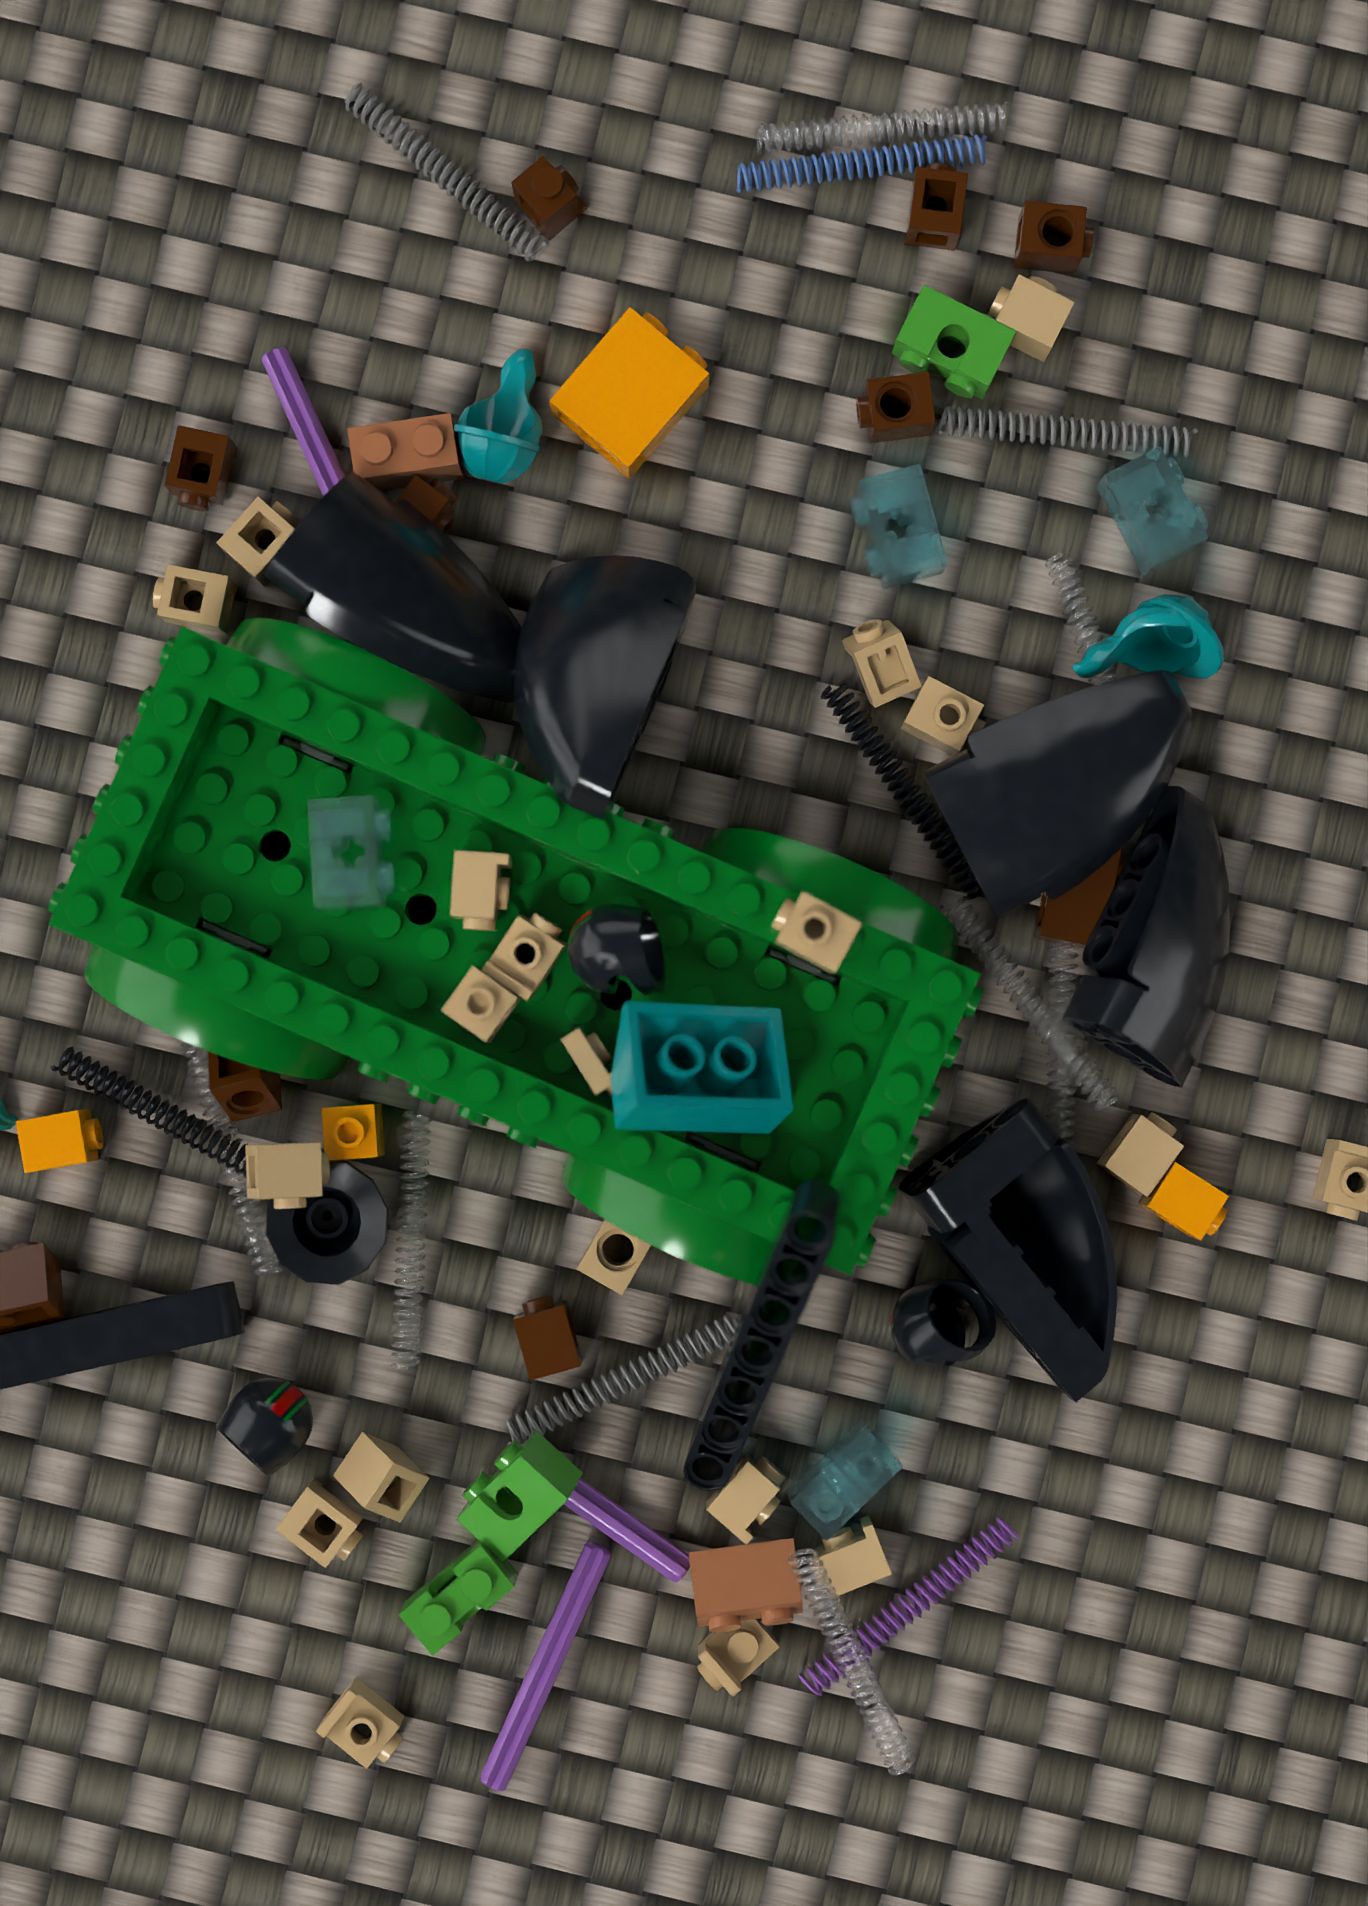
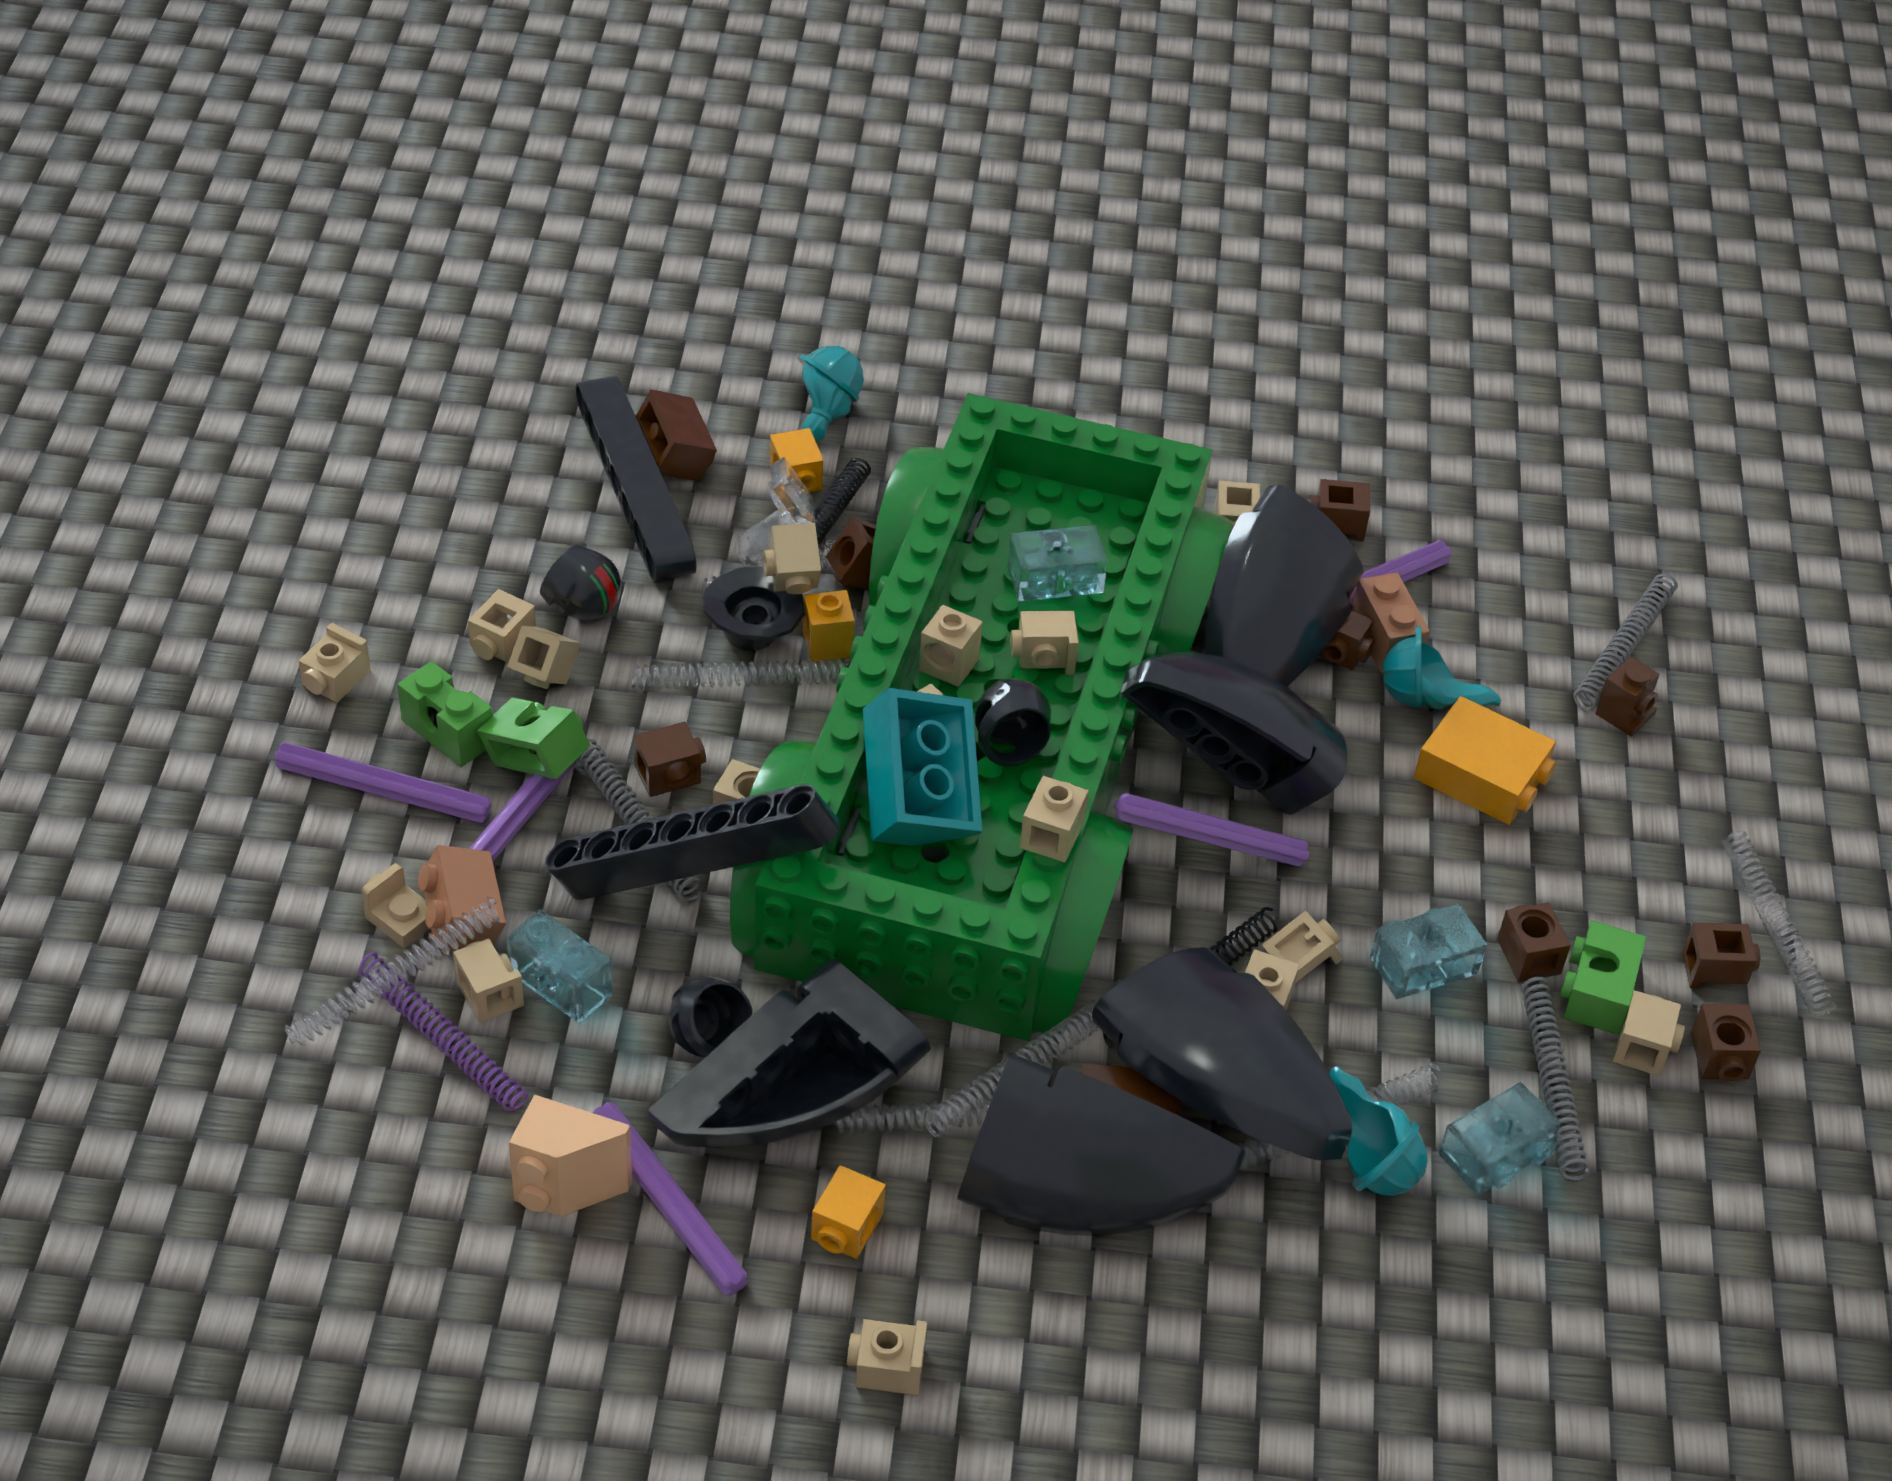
camera: 80 degrees right, 40 degrees down
tan brick [481,912,568,1001] -> none
tan brick [706,1454,786,1545] -> none
medium blue piece [737,134,987,194] -> none
tan brick [1096,1112,1184,1197] -> none
none -> light nougat slope [509,1095,632,1216]
none -> medium lavender axle [593,1102,747,1296]
none -> clear bracket [738,457,816,566]
none -> medium lavender axle [1114,793,1310,866]

